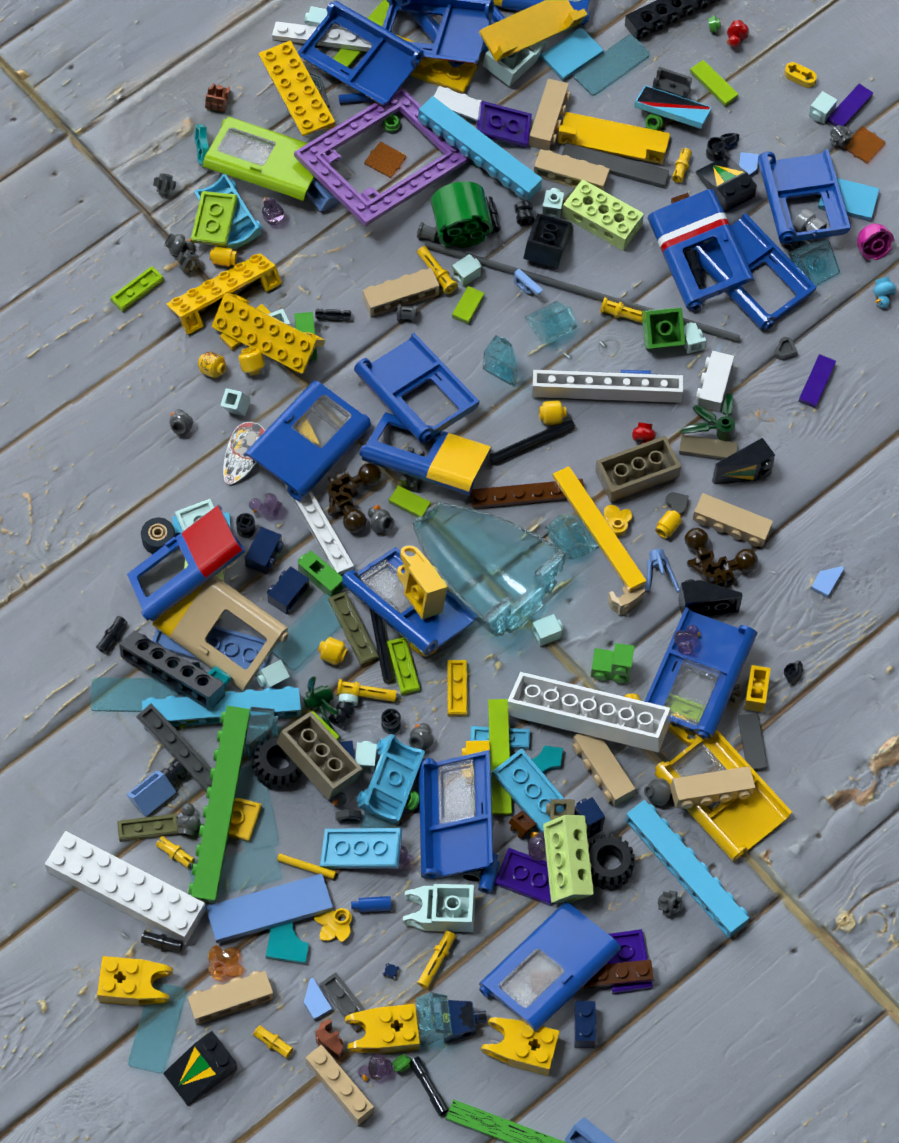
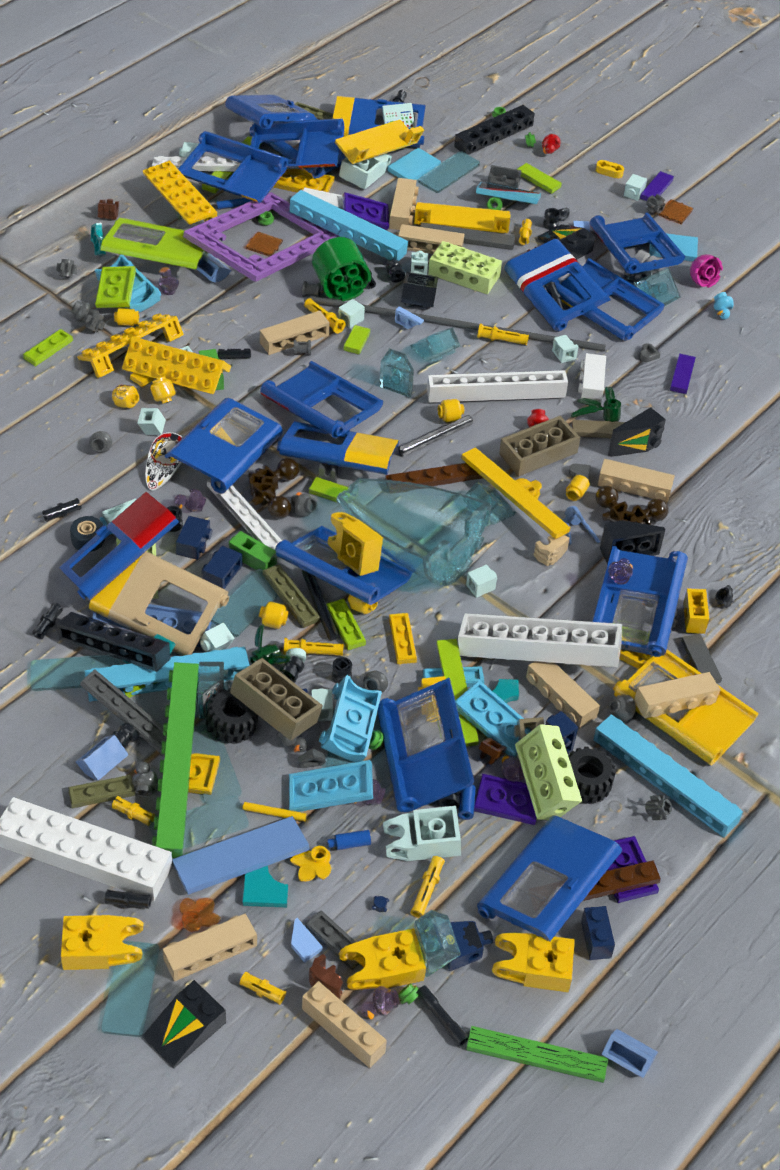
camera: 10 degrees left, 15 degrees down
bright green brick [591,643,635,683] -> none
bright green brick [641,307,685,349] -> none
light blue tile [811,566,844,598] -> none
none -> black pin [42,498,82,522]

